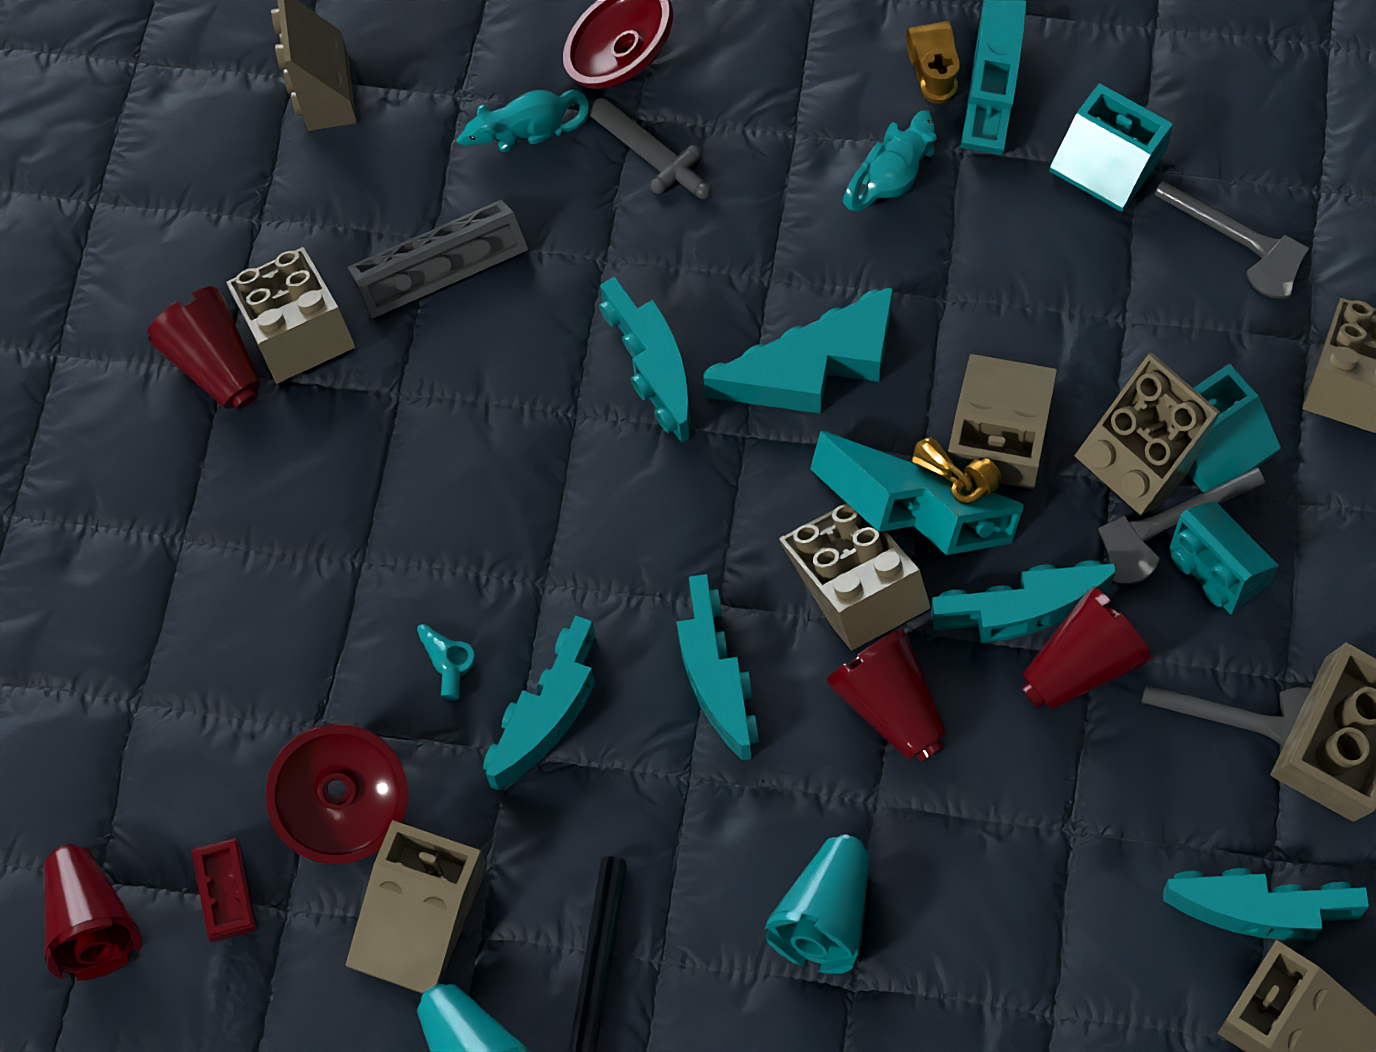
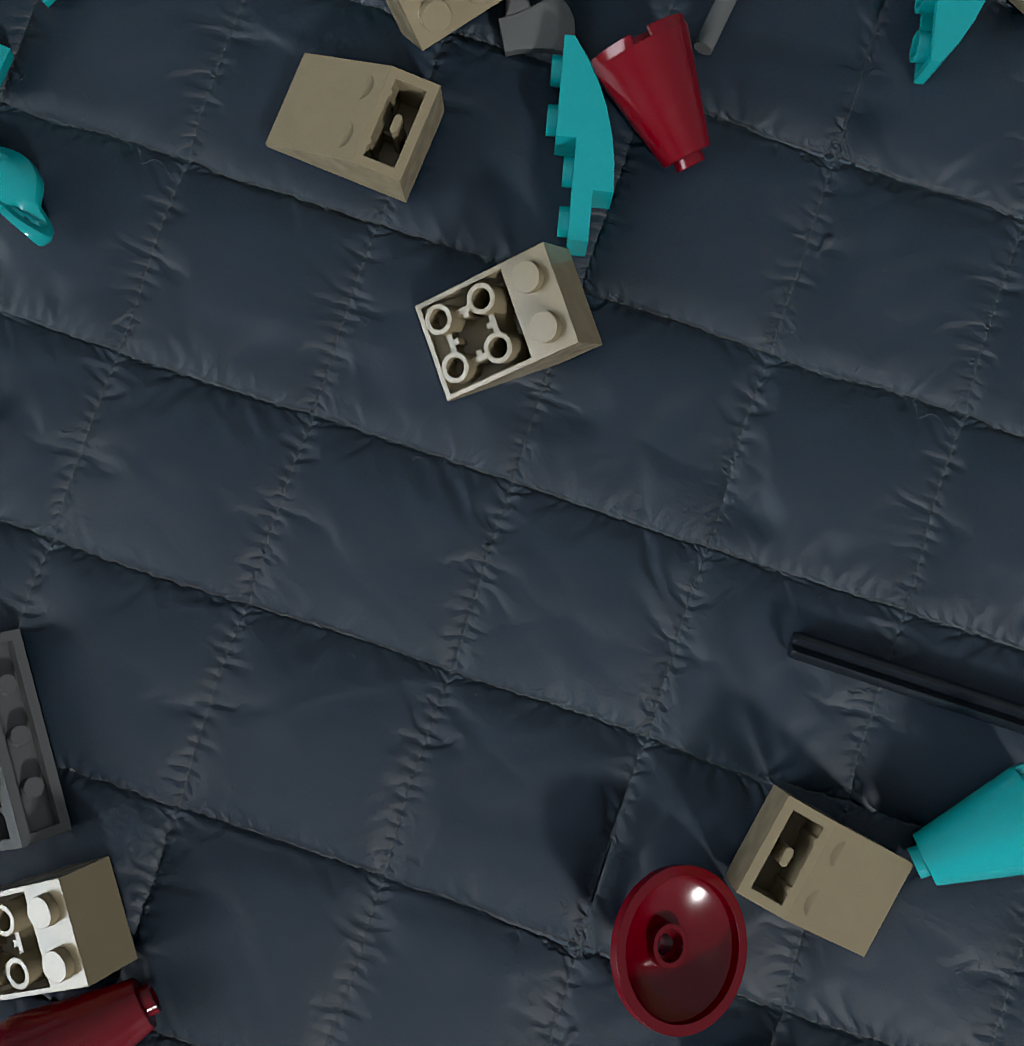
camera: 85 degrees left, 20 degrees up
teal animal [417,624,476,701] -> none
teal slope [483,615,596,791] -> none
teal slope [599,277,690,443] -> none
teal slope [676,574,759,760] -> none
teal slope [703,288,892,414] -> none
teal cone [764,835,870,974] -> none
teal slope [810,431,1024,555] -> none
dark red cone [826,628,947,763] -> none
pearl gold piece [912,437,1002,503] -> none

